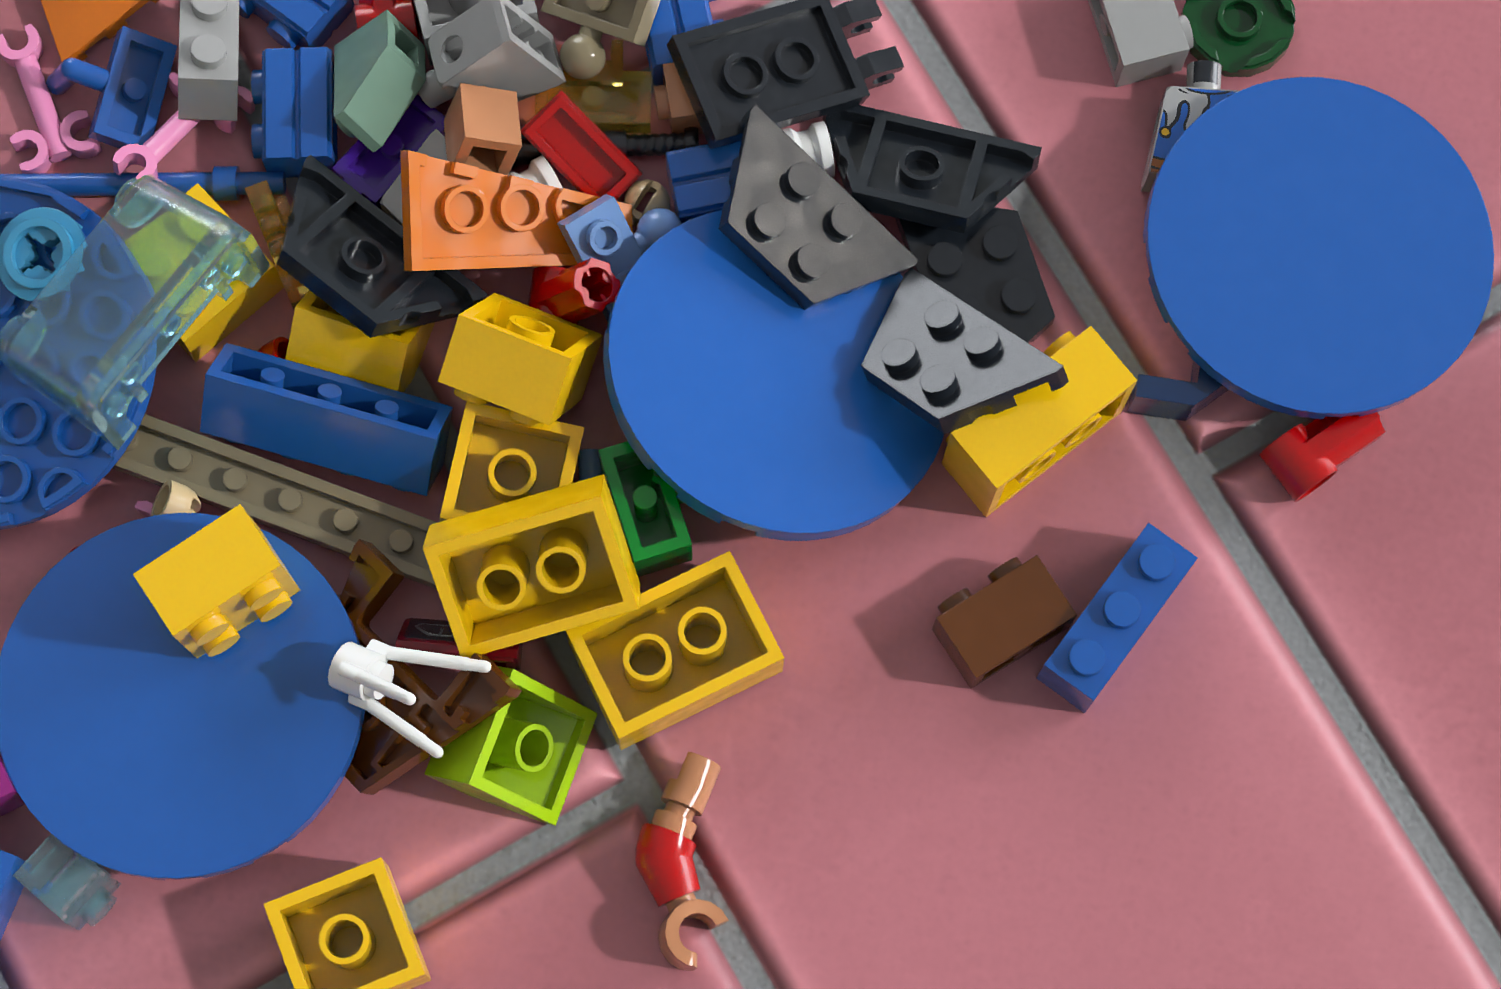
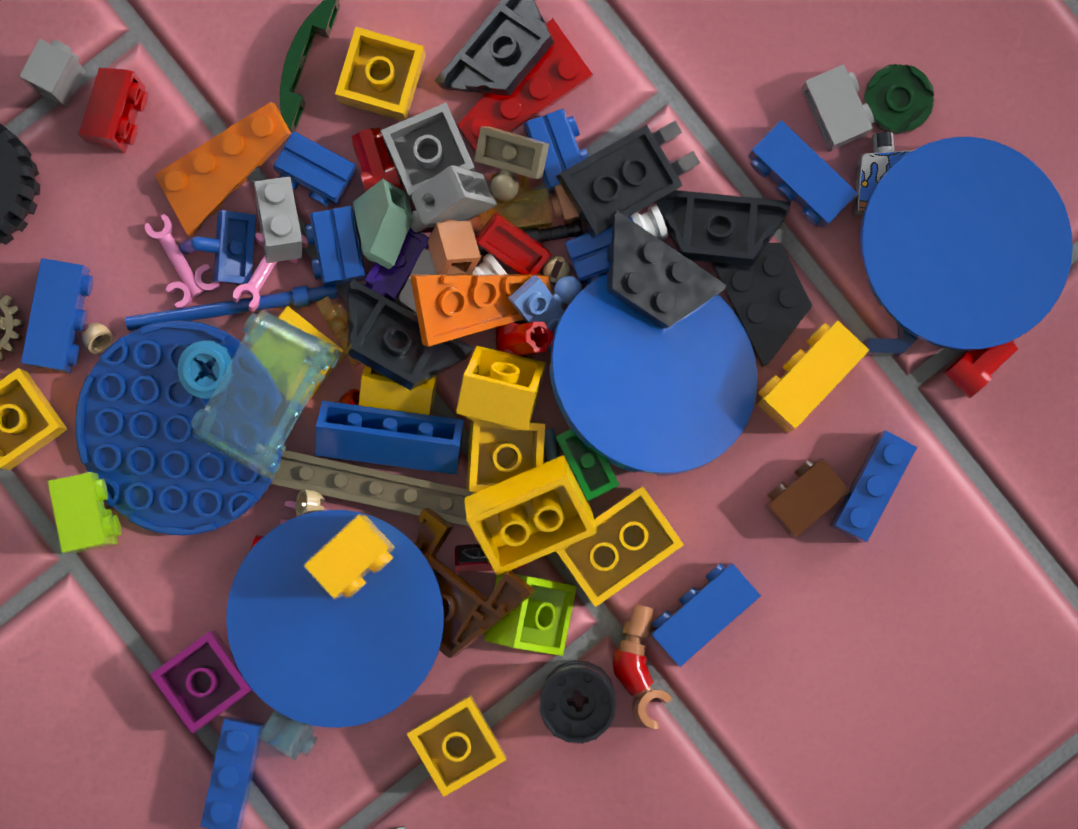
camera: 10 degrees left, 10 degrees up
white plant [328,639,491,758] -> none
wing [861,268,1069,434] -> none
none -> black wheel [539,660,616,744]
none -> blue brick [650,563,761,667]
none -> blue brick [748,120,858,229]

